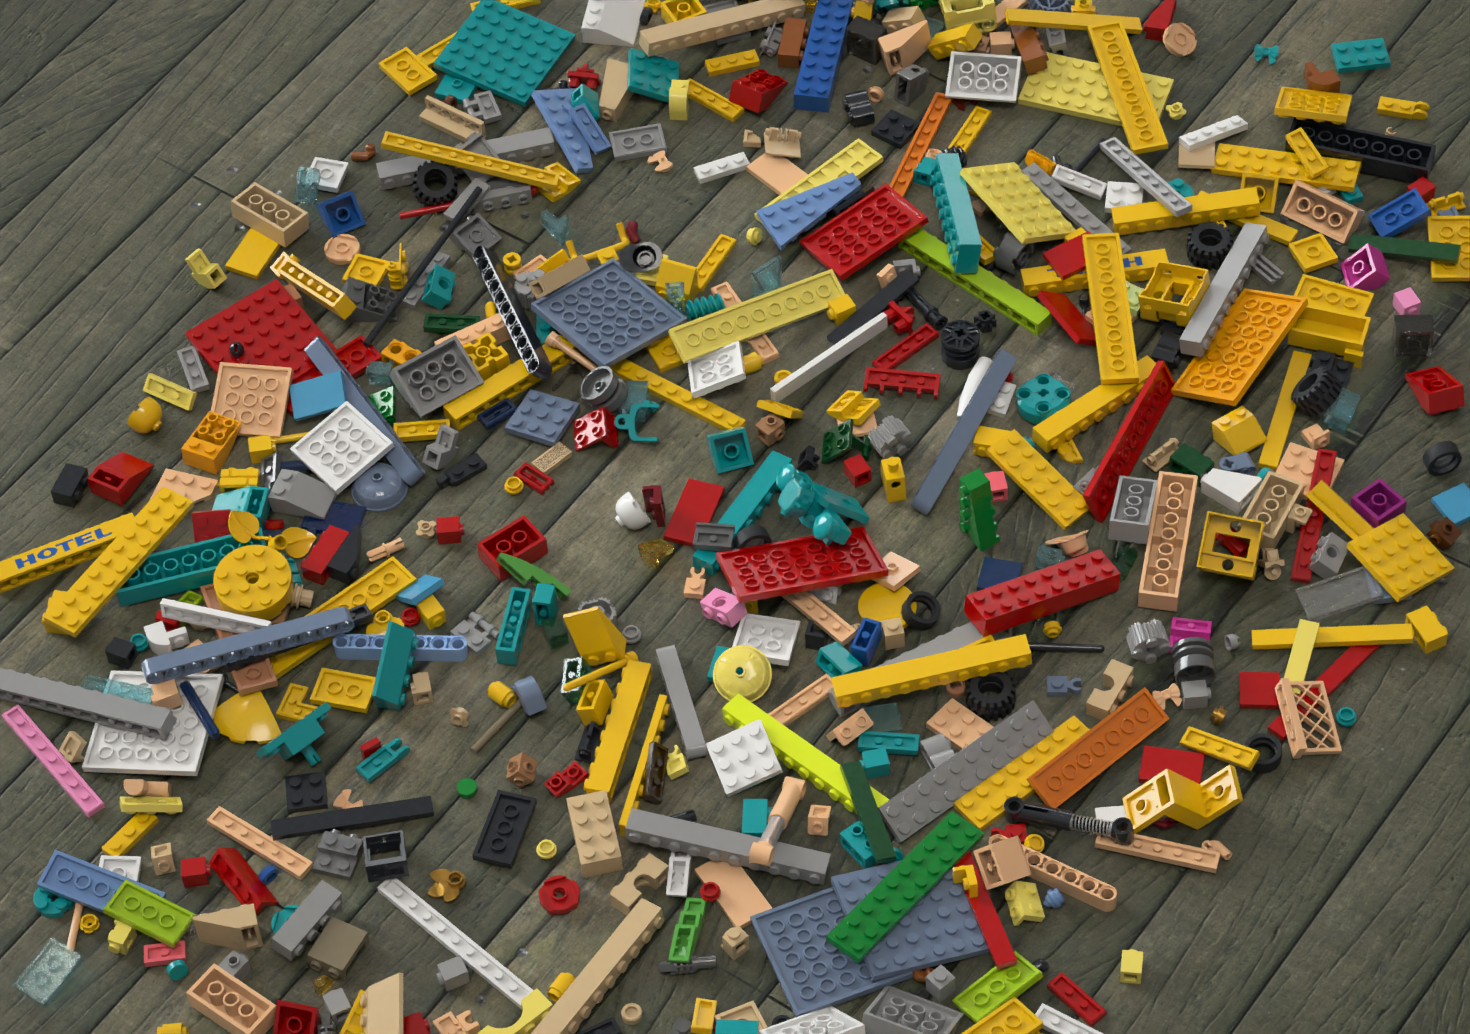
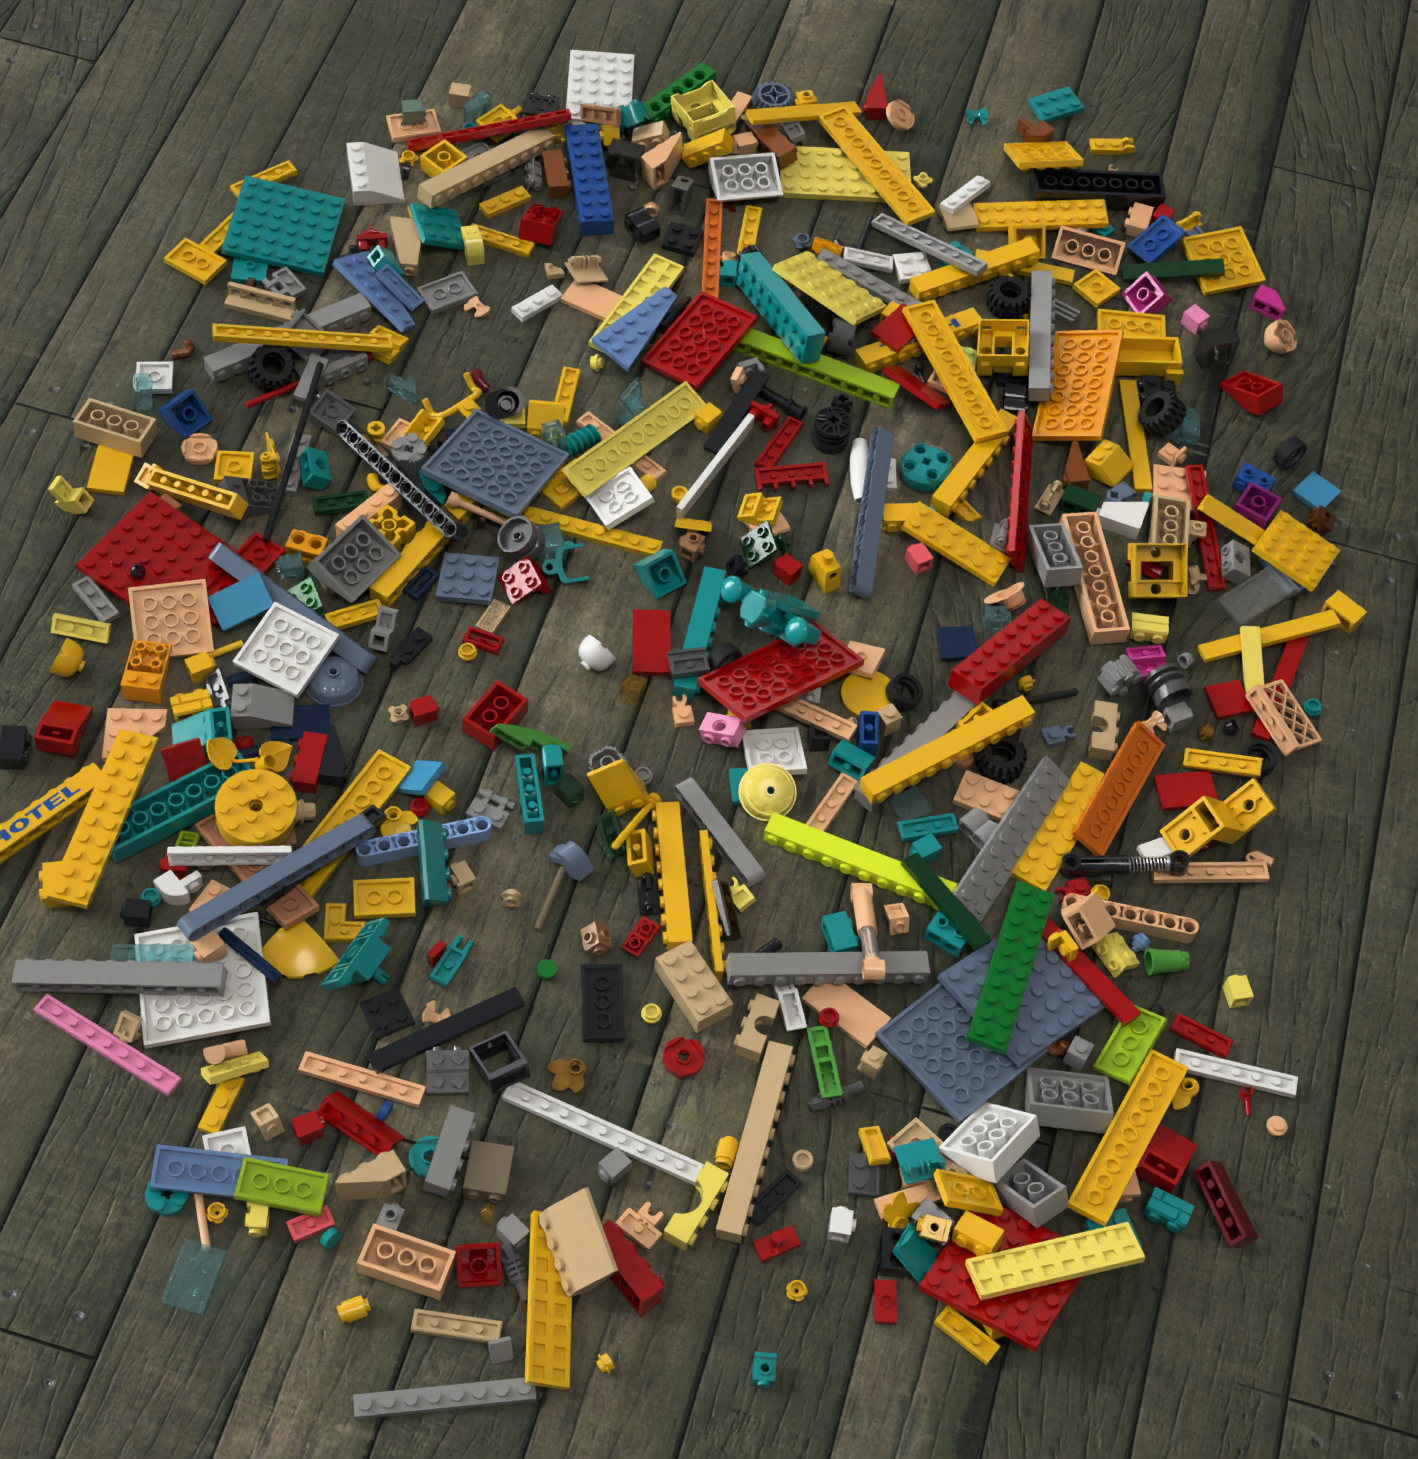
camera: 30 degrees left, 5 degrees up
light nougat axle [366,538,405,562] -> none
yellow brick [487,681,517,708] -> none
tan brick [528,254,590,299] -> none
dark red bracket [642,485,665,527] -> none
white plate [706,719,783,797] -> none
light nougat bracket [826,708,874,746] -> none
light grey brick [868,415,913,459] -> none
green wedge [958,468,1000,551] -> none
yellow plate [1285,127,1329,178] -> none
none -> sand blue plate [793,233,812,249]
none -> dark orange slope [1061,440,1090,490]
none -> light nougat brick [1124,202,1154,238]
none -> light yellow brick [1128,612,1169,644]
none -> bright green plant [1143,948,1190,976]
none -> black hinge [1223,719,1239,735]
none -> blue brick [1232,462,1276,492]

